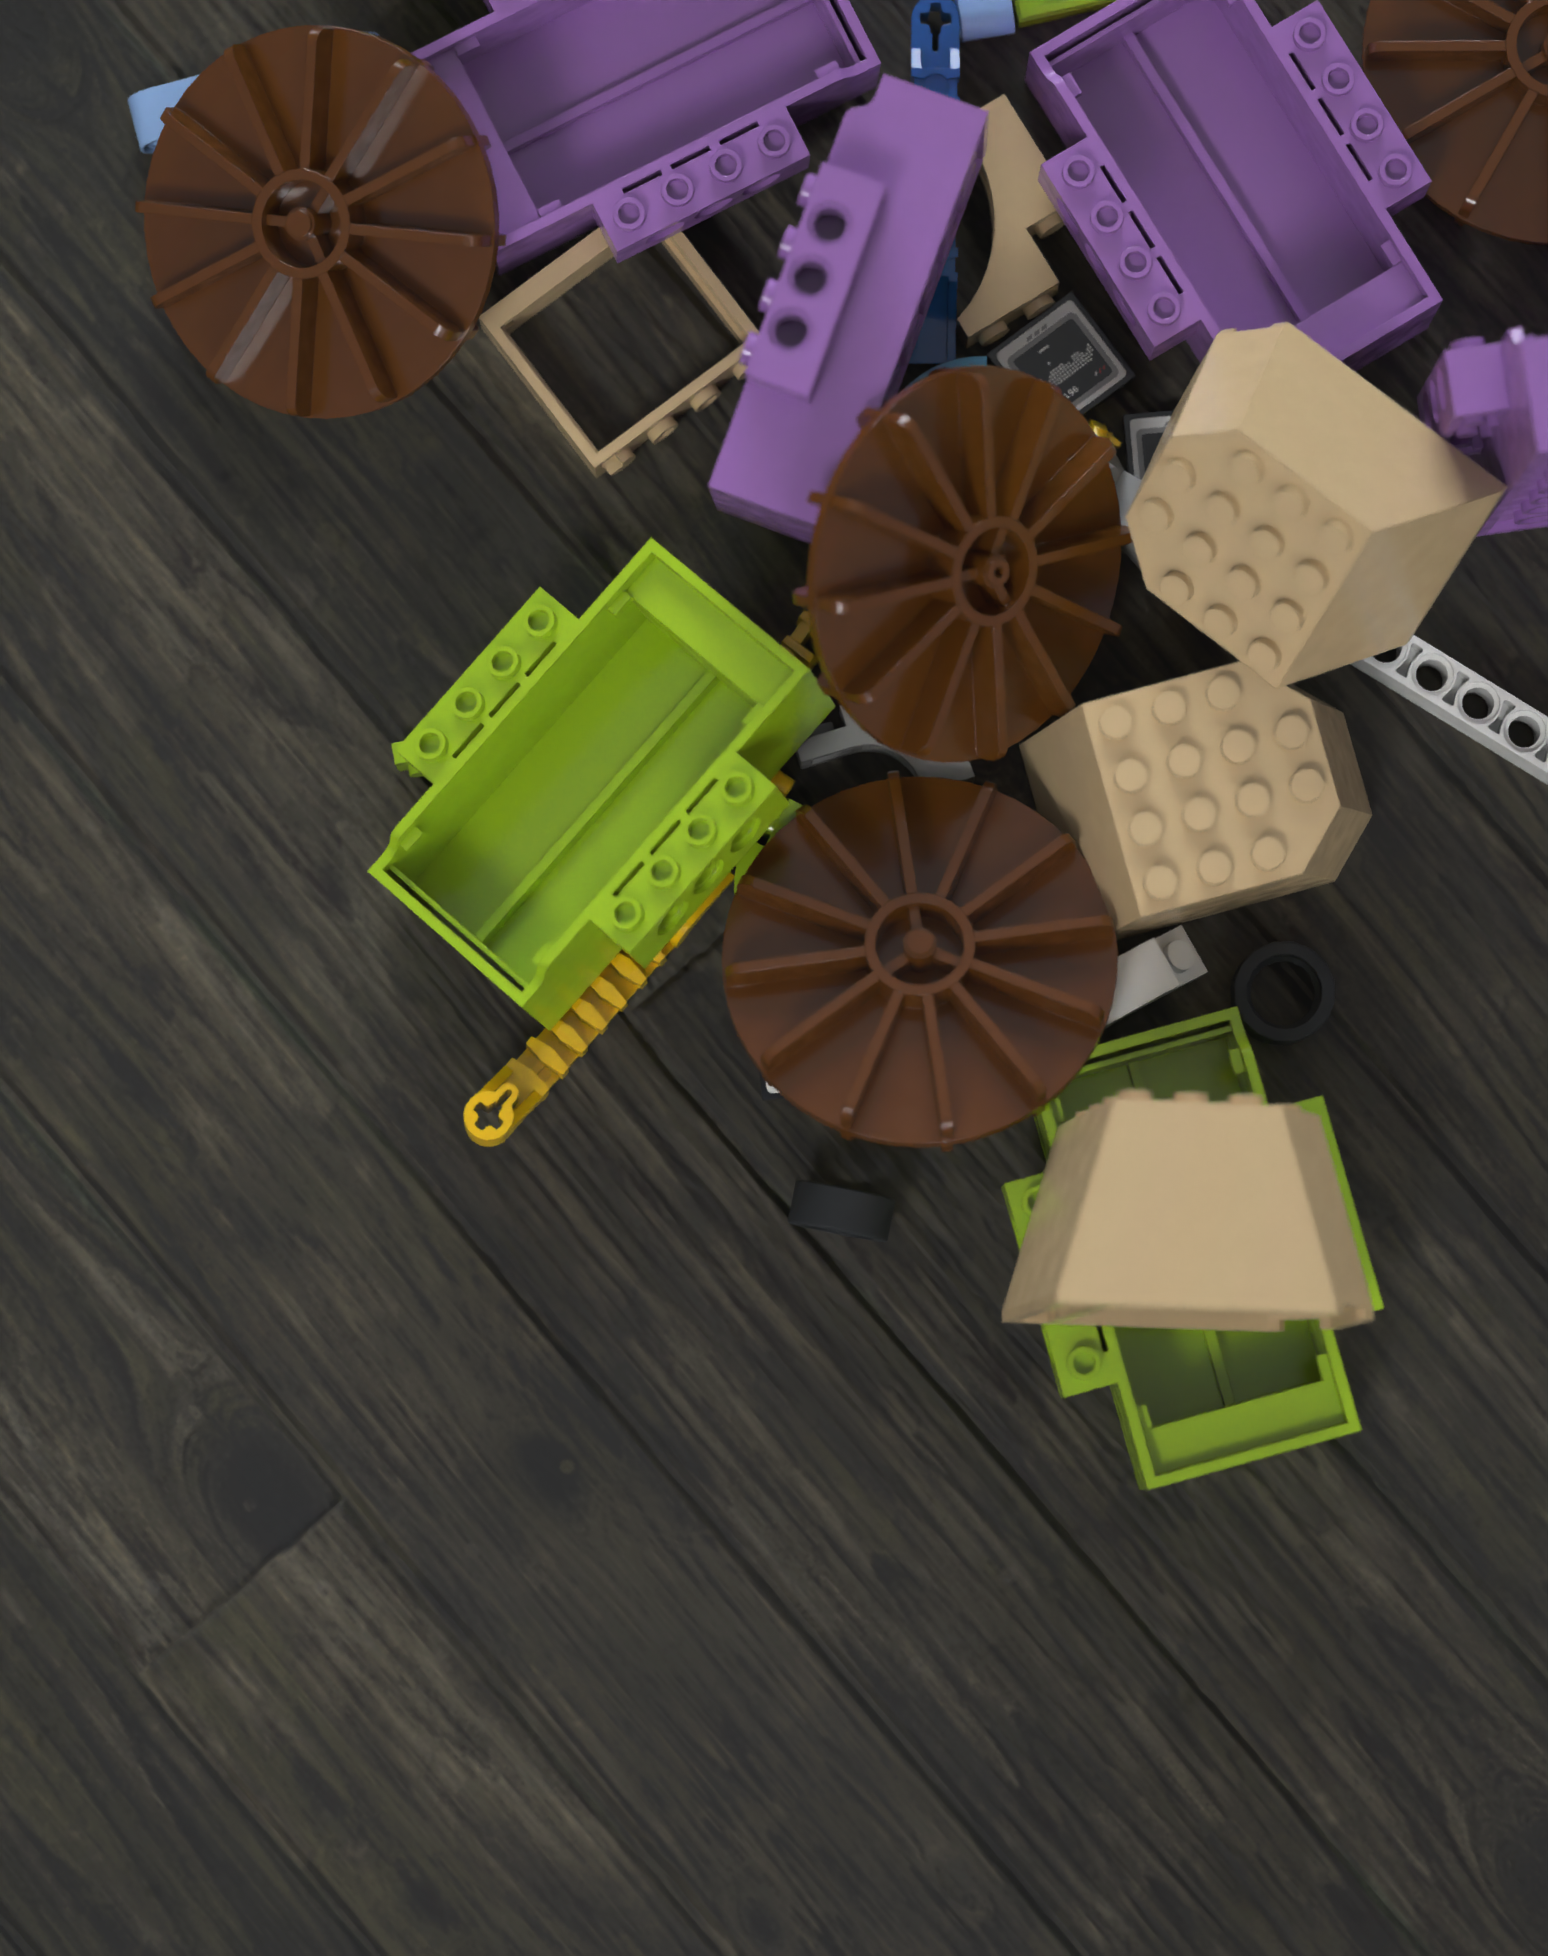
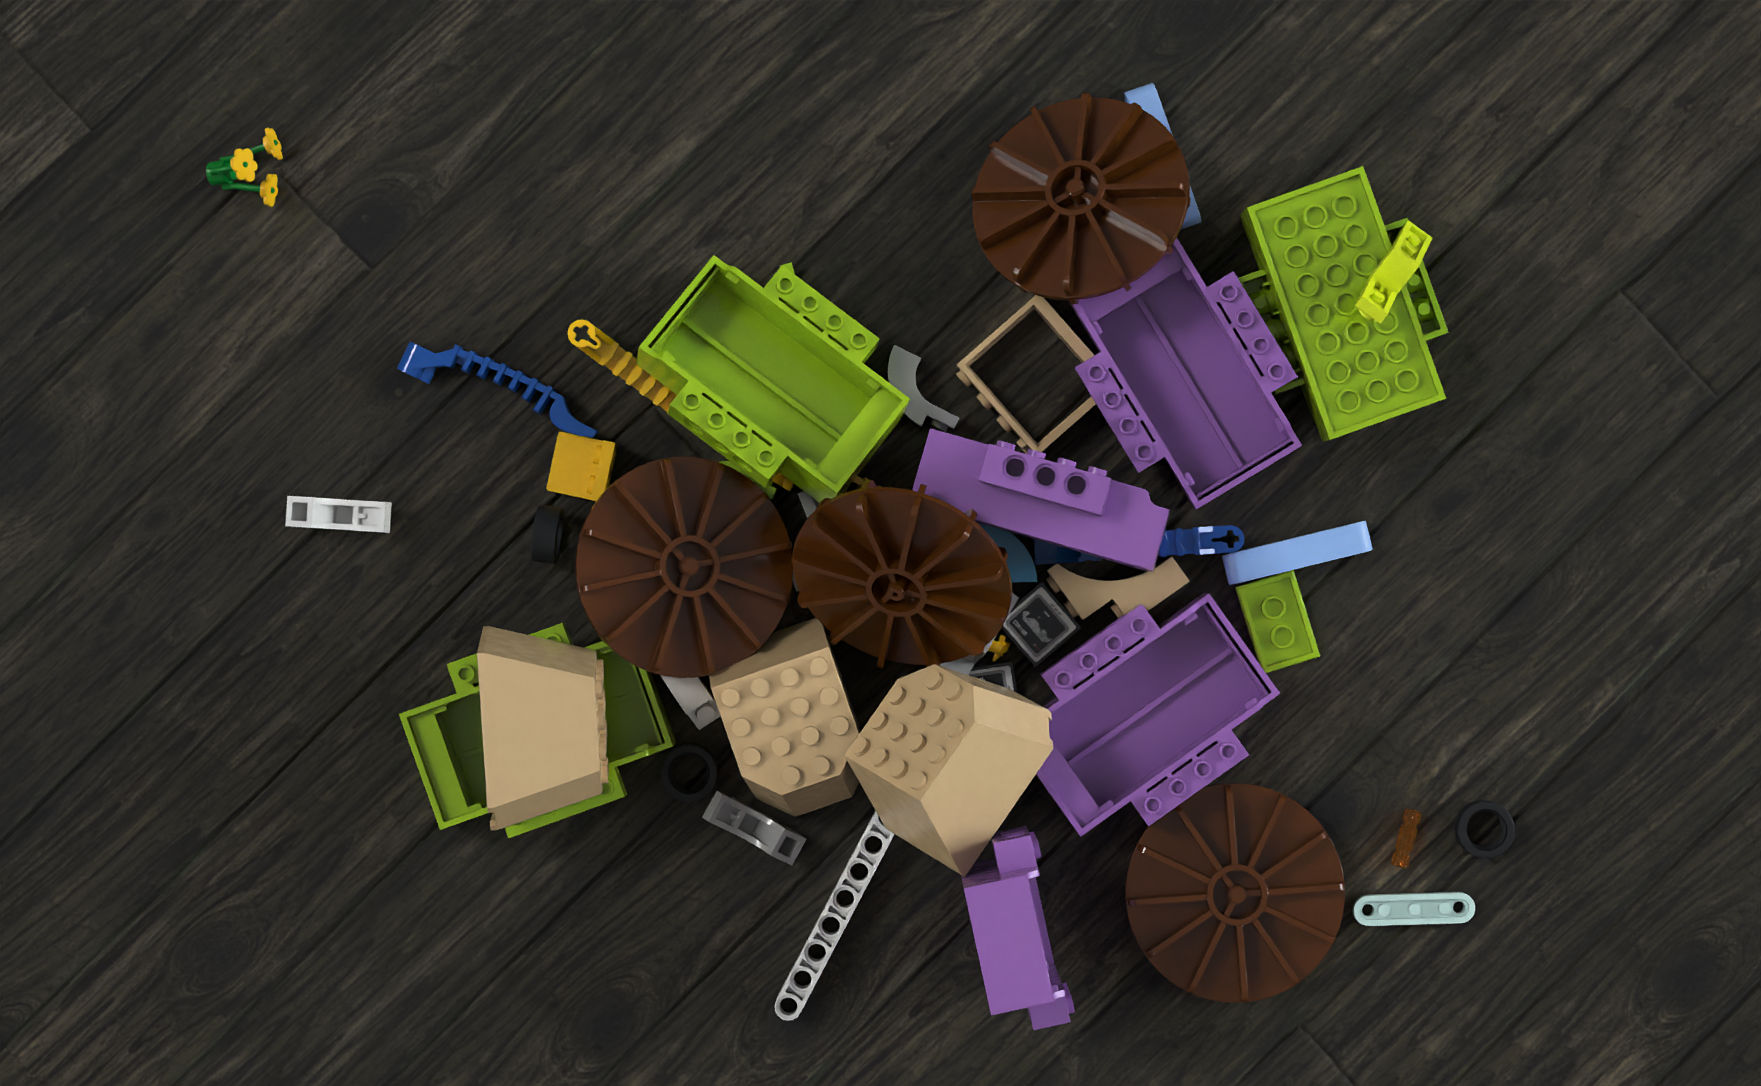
camera: 85 degrees right, 5 degrees up
none -> plant [206,127,283,207]
none -> white arch [285,496,392,533]
none -> blue piece [397,342,599,438]
none -> yellow bracket [546,432,618,501]
none -> light grey arch [702,791,807,865]
none -> light grey arch [888,345,959,432]

